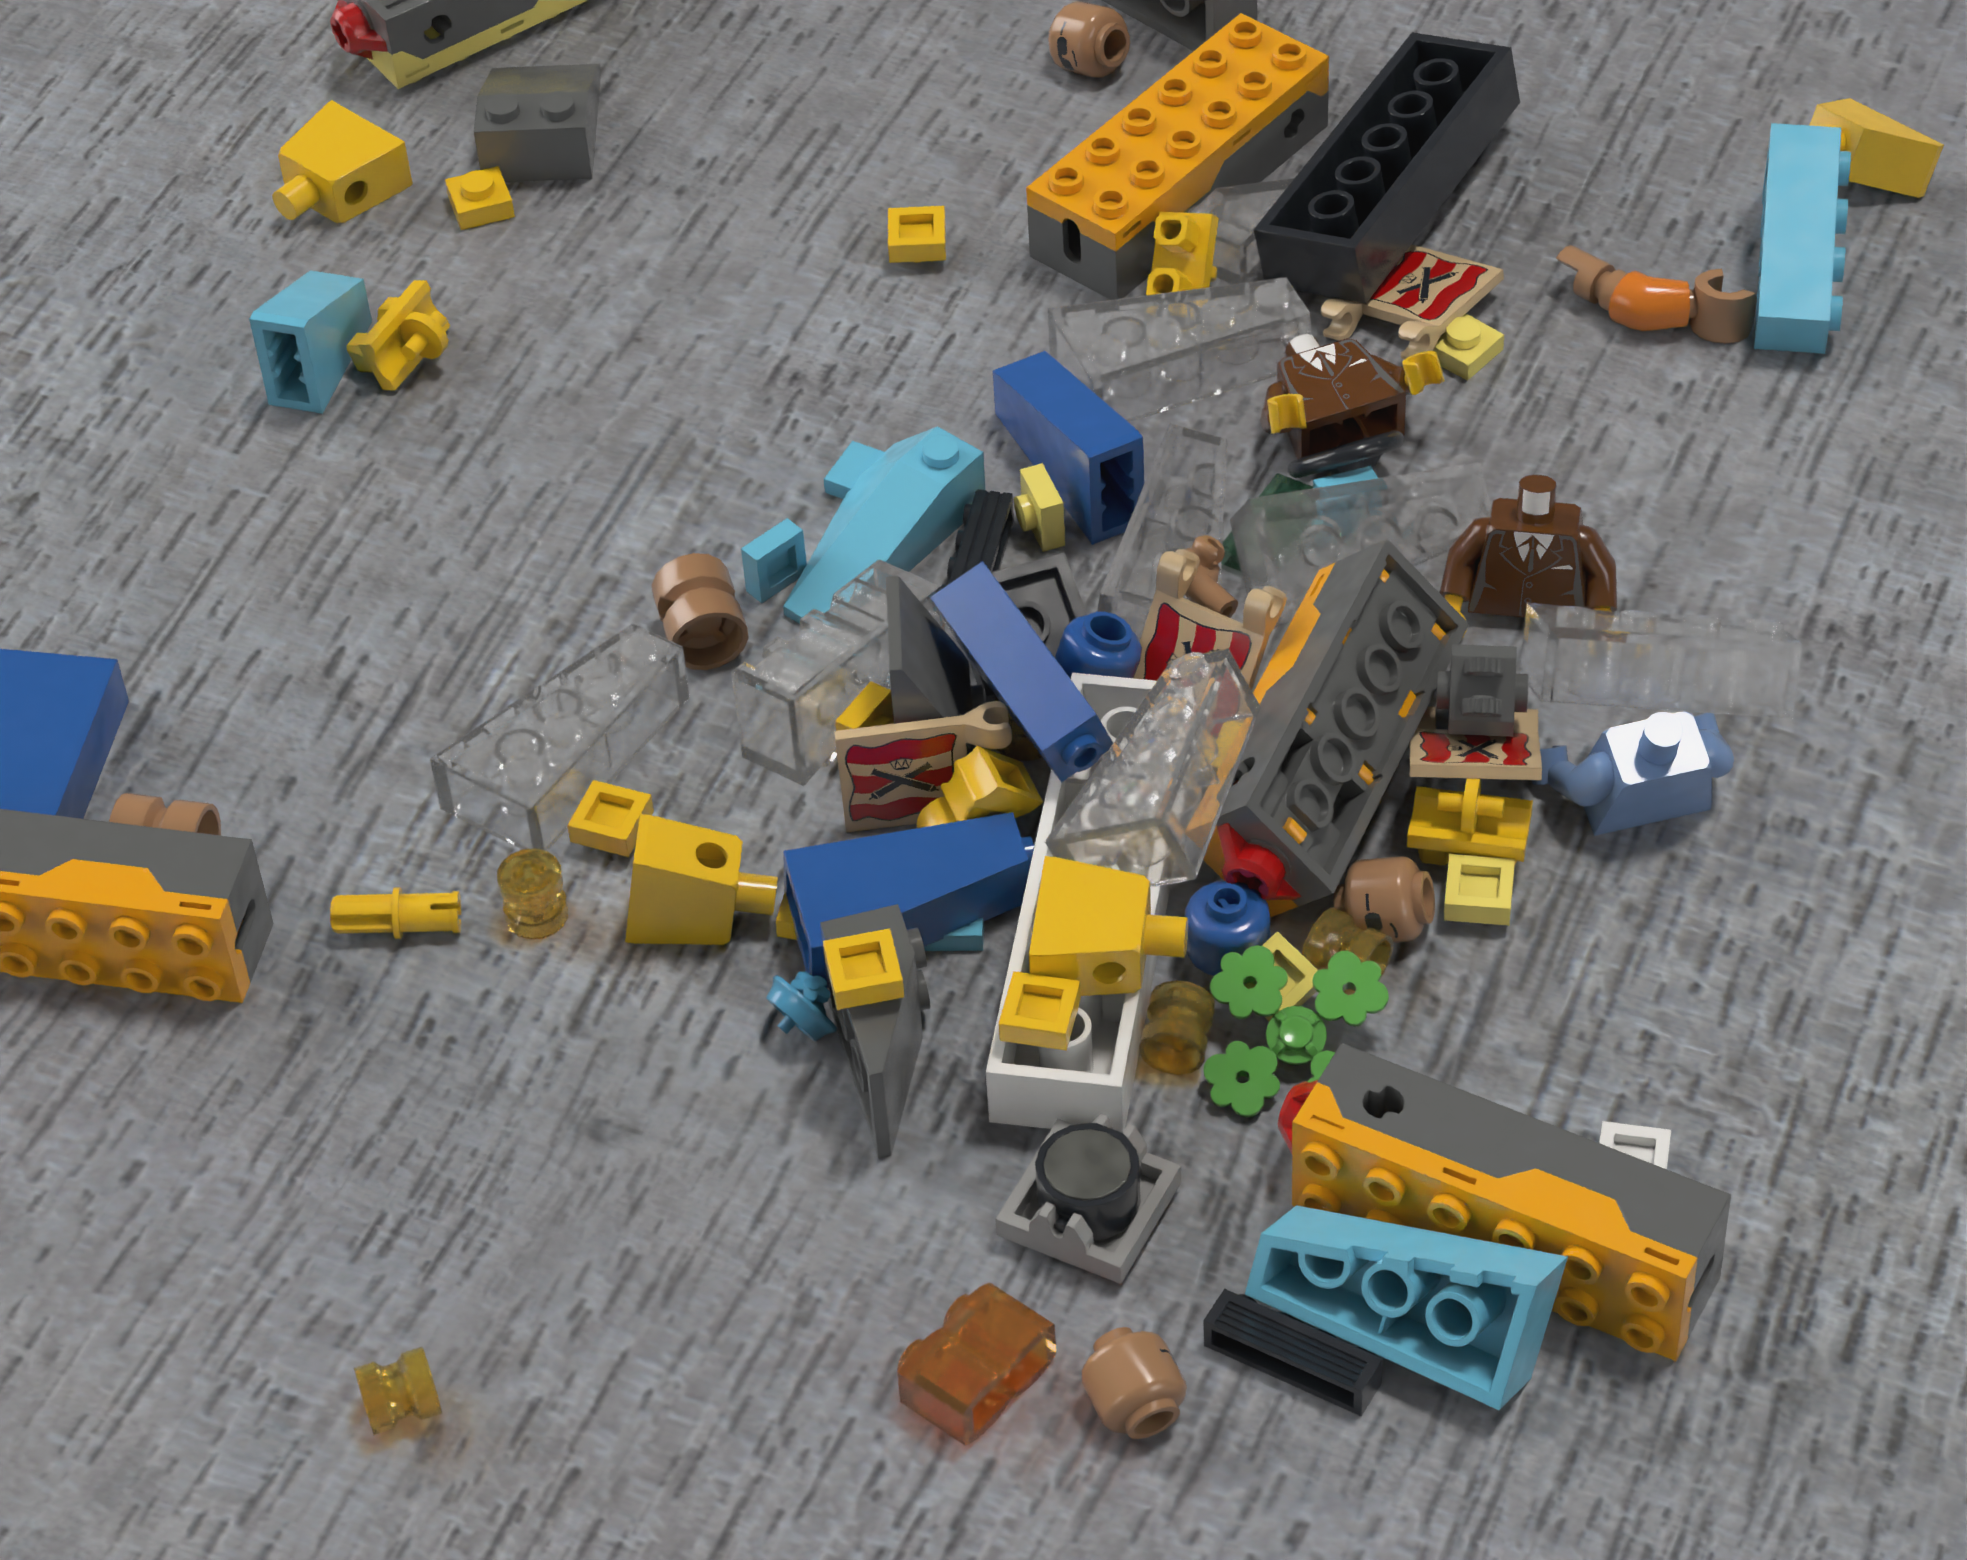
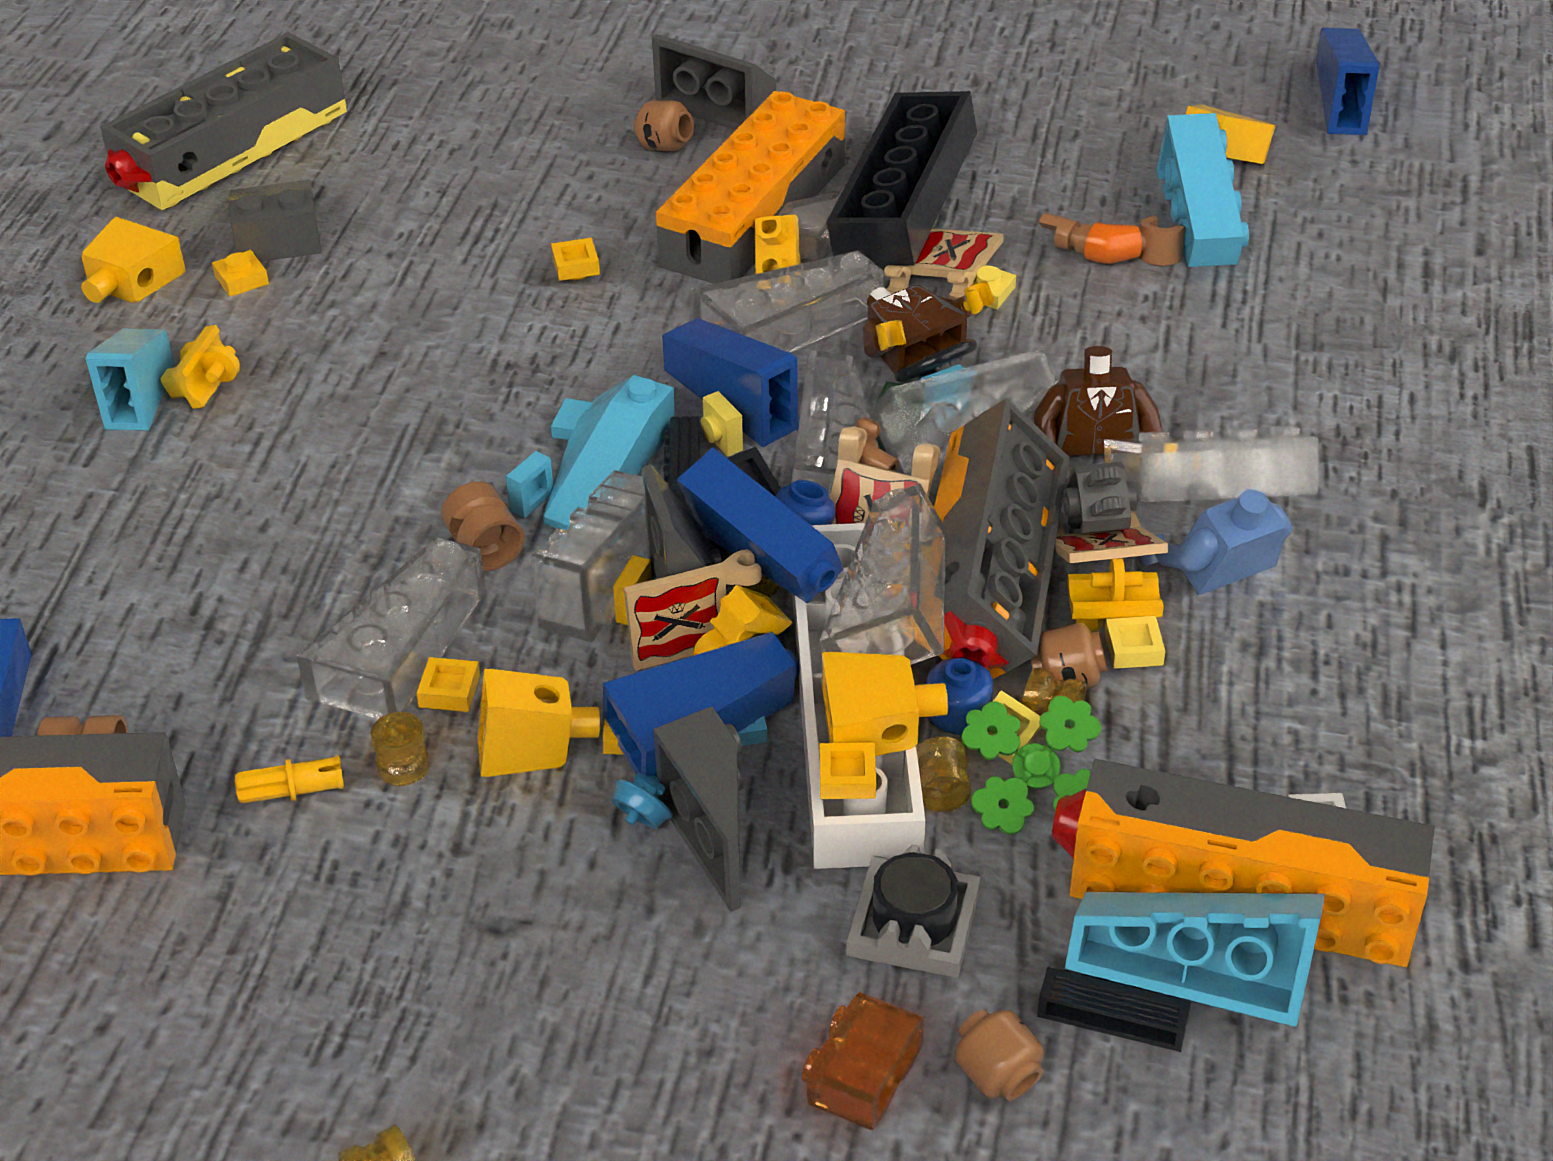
camera: 15 degrees left, 5 degrees down
yellow plate [823,928,904,1010] -> none

